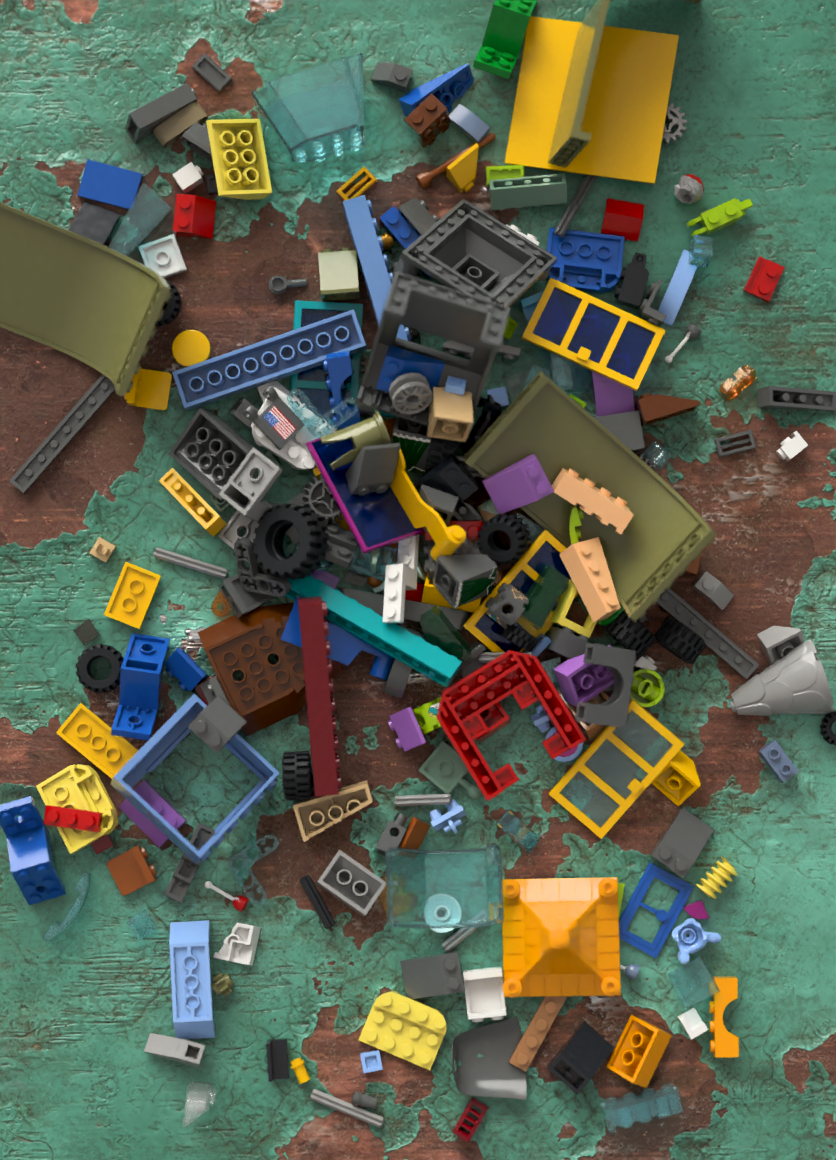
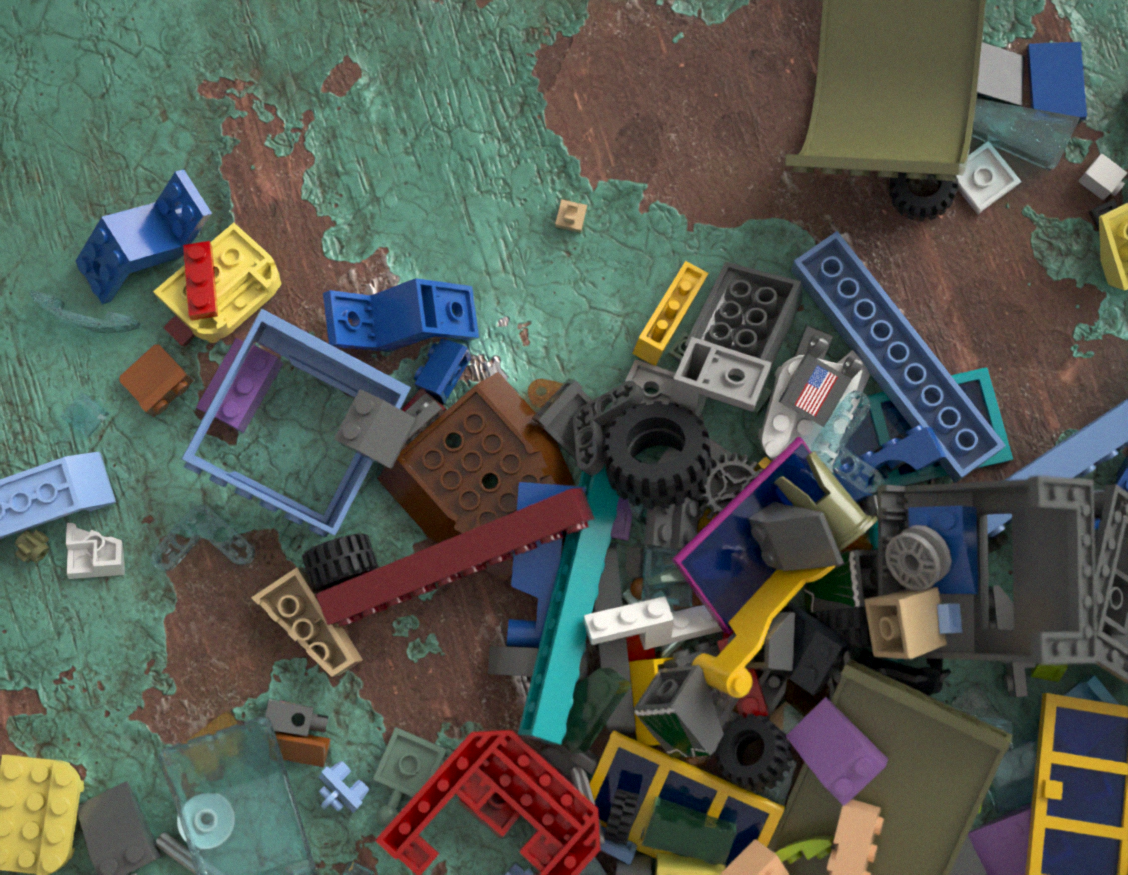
camera: 80 degrees right, 5 degrees down
dark grey plate [9,374,116,494] -> none
yellow plate [56,703,139,779] -> none
clear smoke tile [73,619,101,646] -> none
black tyre [75,644,124,693] -> none
yellow plate [104,561,162,629] -> none
yellow bracket [124,367,172,411] -> none
light grey axle [154,548,228,579] -> none
dark grey slope [164,823,215,904] -> none
yellow tile [172,330,211,368] -> none
red slope [173,194,216,239] -> none
hinge [205,881,249,913] -> none
dark grey plate [268,275,307,295] -> none
black axle [300,875,335,929] -> none
light grey slope [316,850,387,917] -> none
slope [318,248,360,302] -> none
pearl gold plate [379,231,394,250] -> none
medium lavender slope [388,707,426,751] -> none
light grey axle [395,794,452,806] -> none
lime brick [412,697,442,735] -> none
dark grey brick [485,583,529,629] -> none
light blue tile [487,386,509,407] -> none

